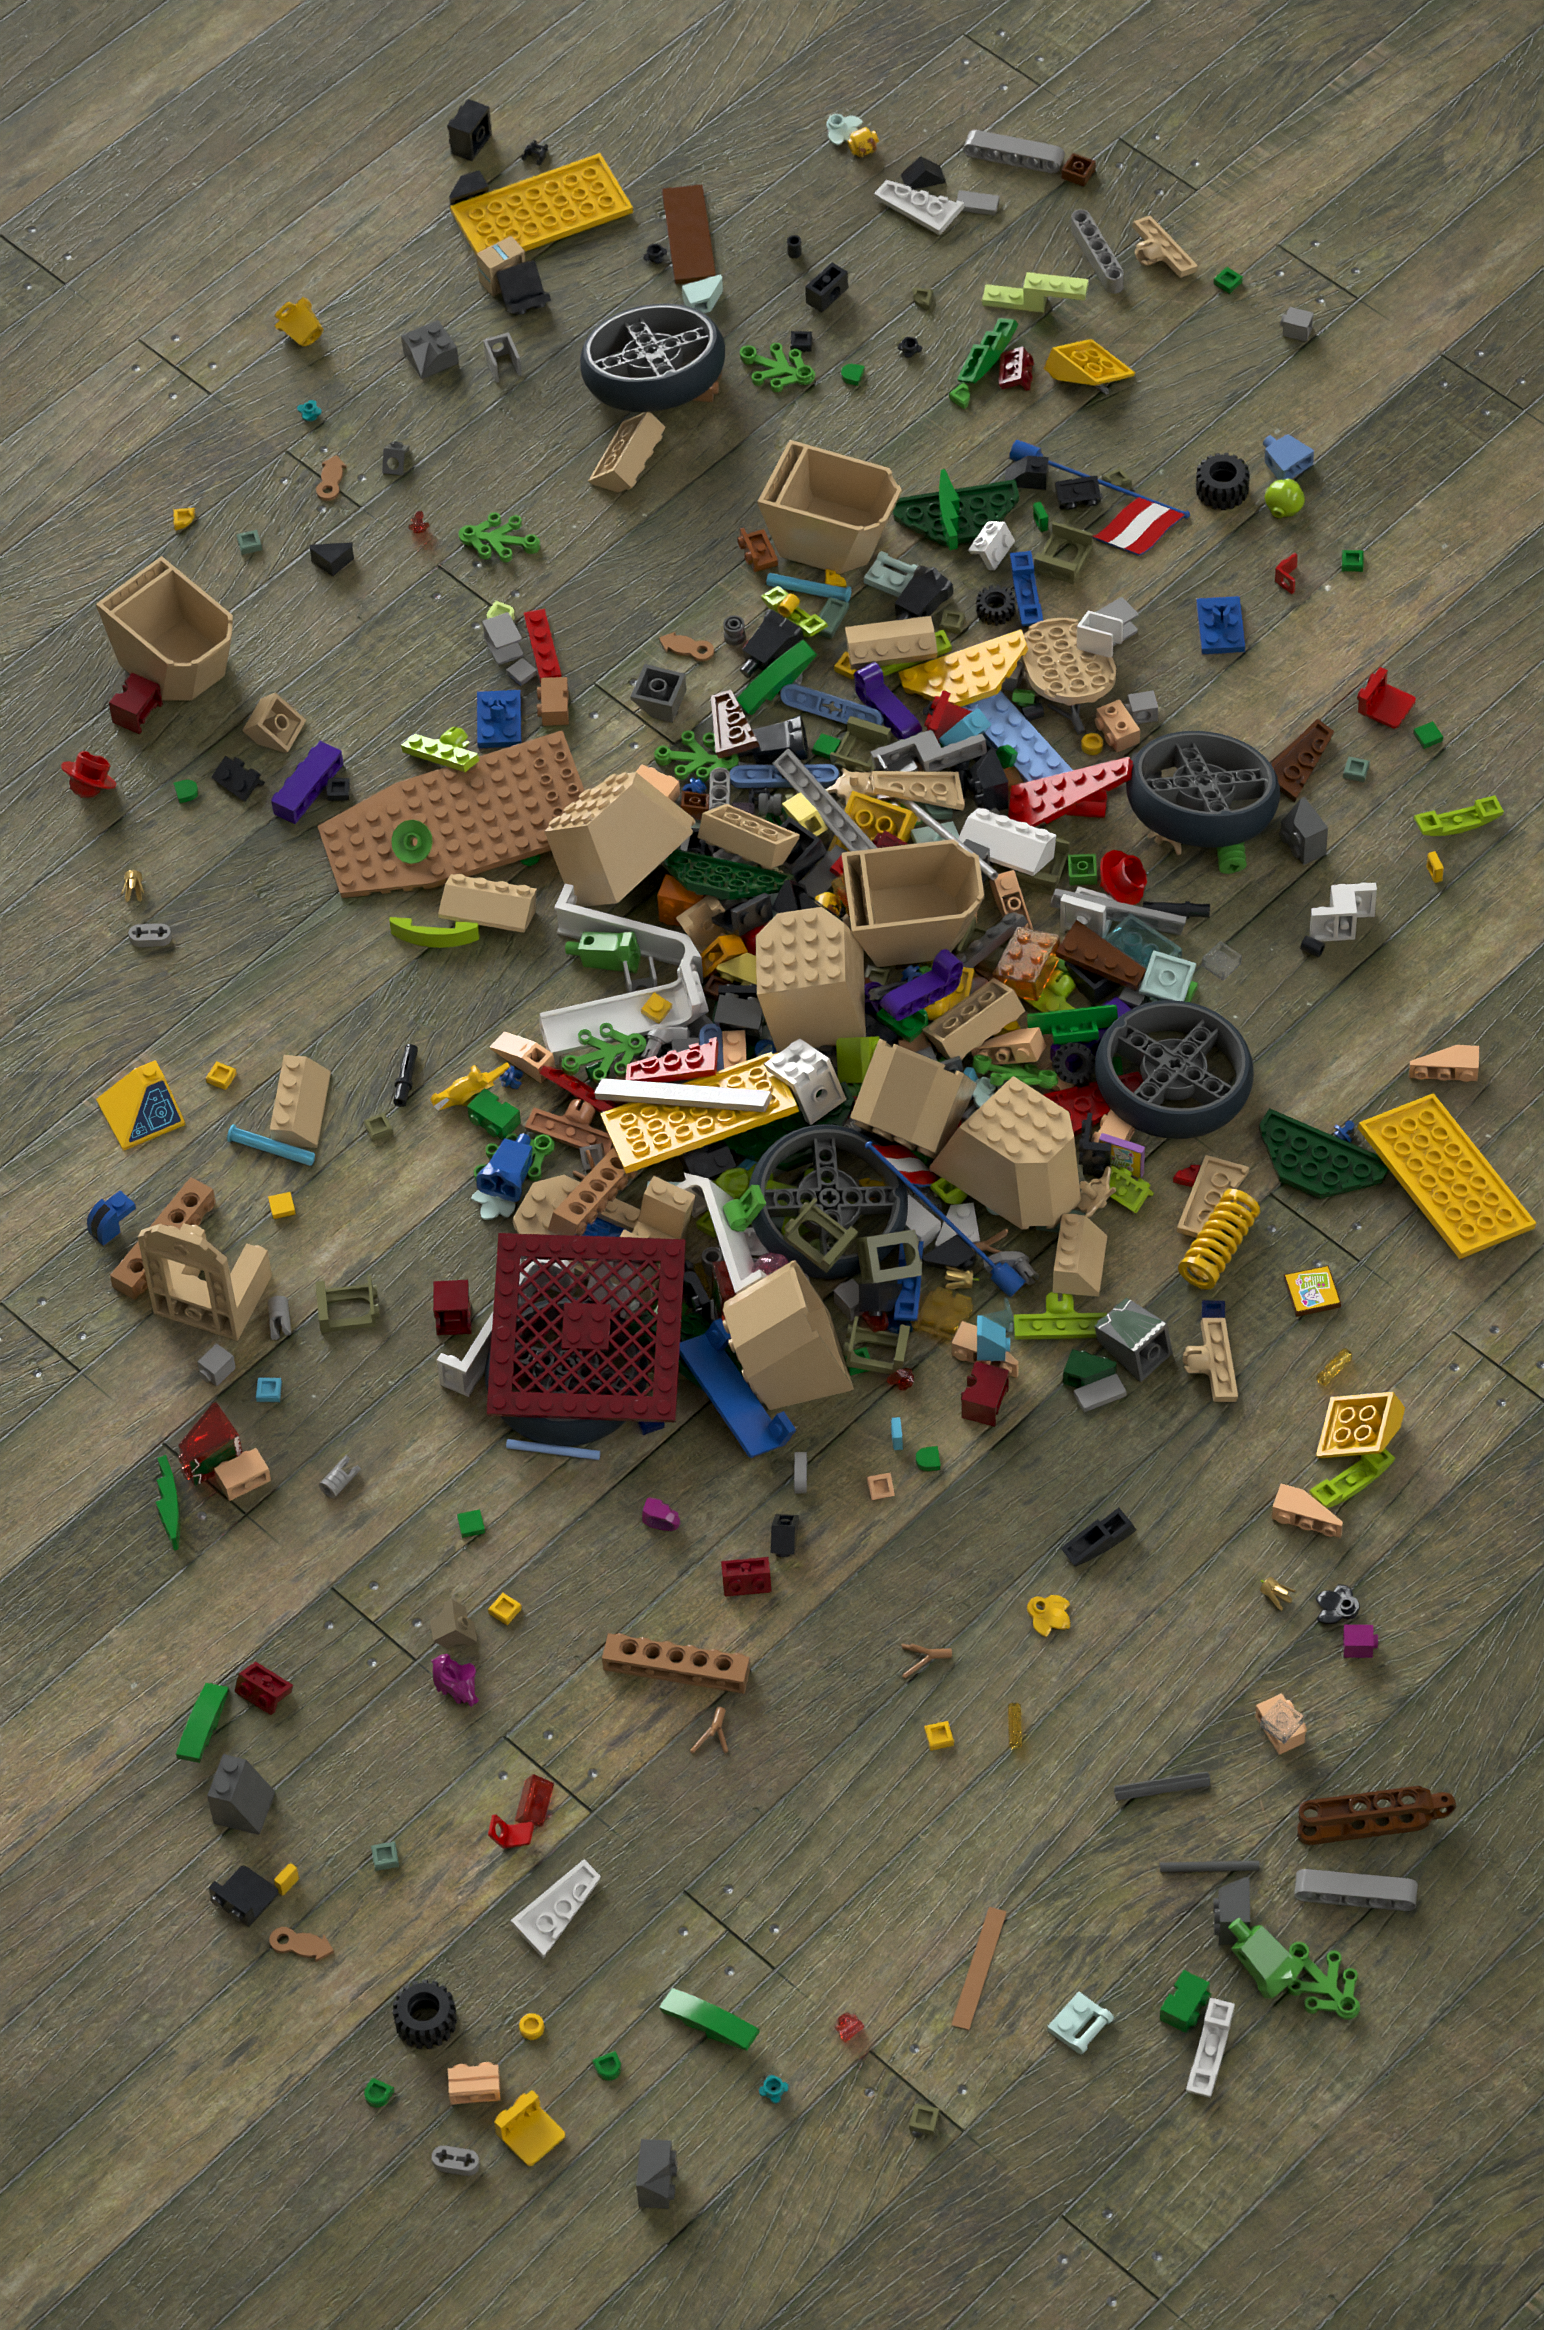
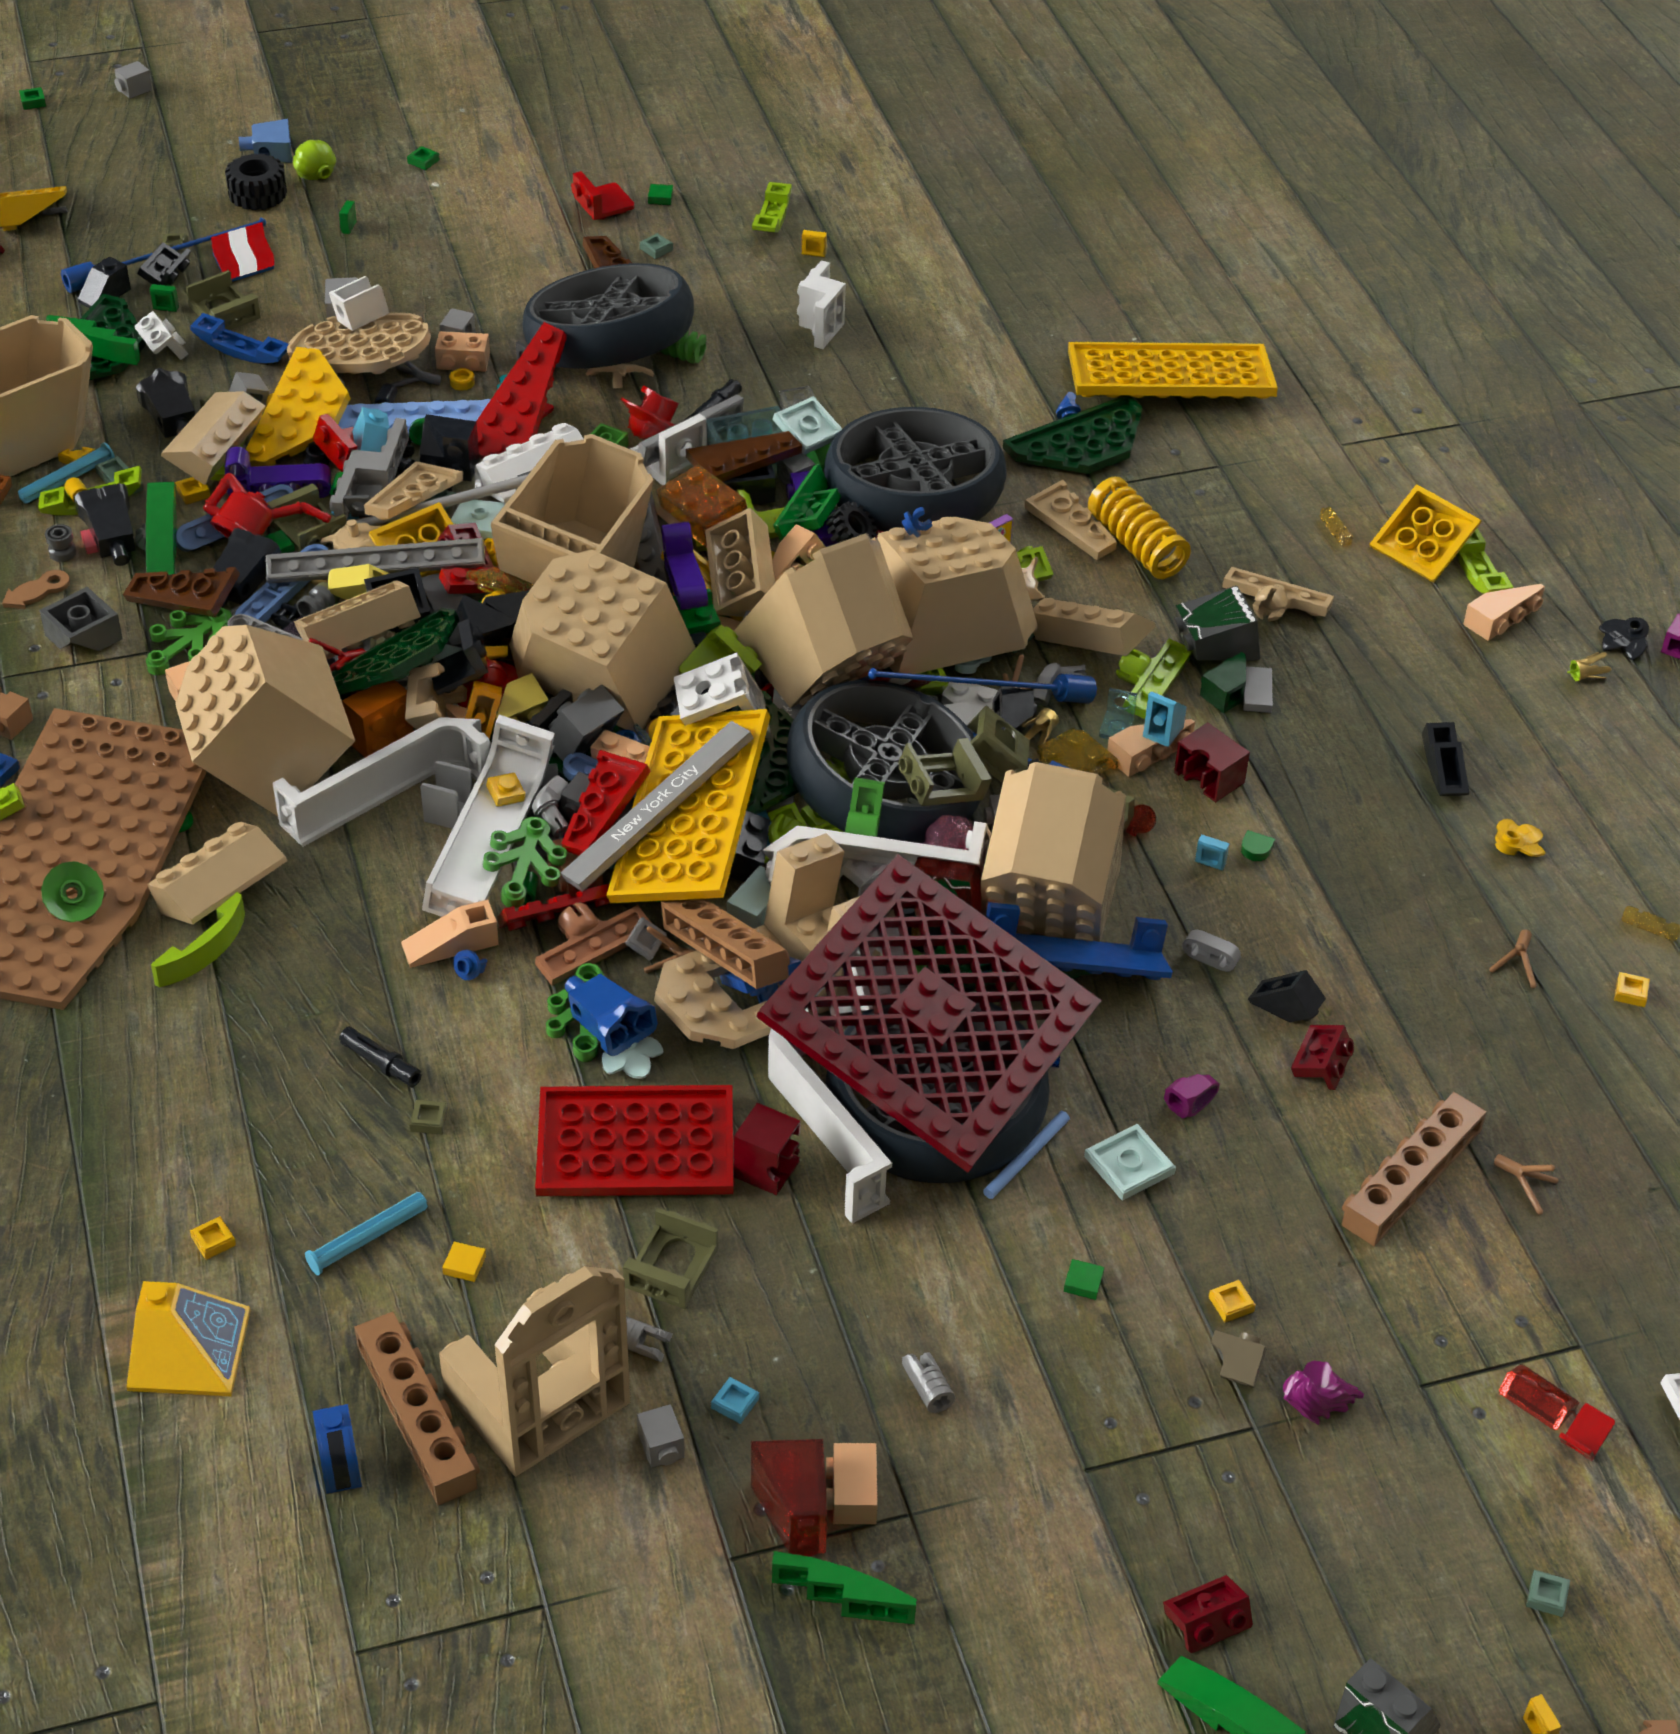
camera: 65 degrees left, 10 degrees down
tan slope [270,1055,331,1148] -> none
yellow animal [430,1062,510,1111] -> none
green brick [467,1088,521,1140] -> none
bright green piece [565,931,641,973] -> none
light aqua plate [864,551,917,597] -> none
light nougat slope [866,1473,895,1500] -> none
black tyre [976,585,1015,626] -> none
bright green plate [1012,688,1035,706] -> none
red tile [1173,1165,1201,1188] -> none
blue plate [1196,596,1245,654] -> none
clear blue tile [1202,1300,1225,1318] -> none
red bracket [1275,553,1298,594] -> none
dark grey slope [1279,797,1328,865] -> none
tile [1283,1265,1341,1317] -> none
black hinge [1300,935,1325,958] -> none
light nougat slope [1409,1045,1479,1082] -> none
none -> red piece [203,473,332,538]
none -> light grey brick [229,372,270,405]
none -> red plant [308,638,366,671]
none -> green tile [339,200,357,234]
none -> red plate [535,1085,733,1196]
none -> blue plate [902,507,932,538]
none -> light aqua plate [1084,1124,1176,1201]

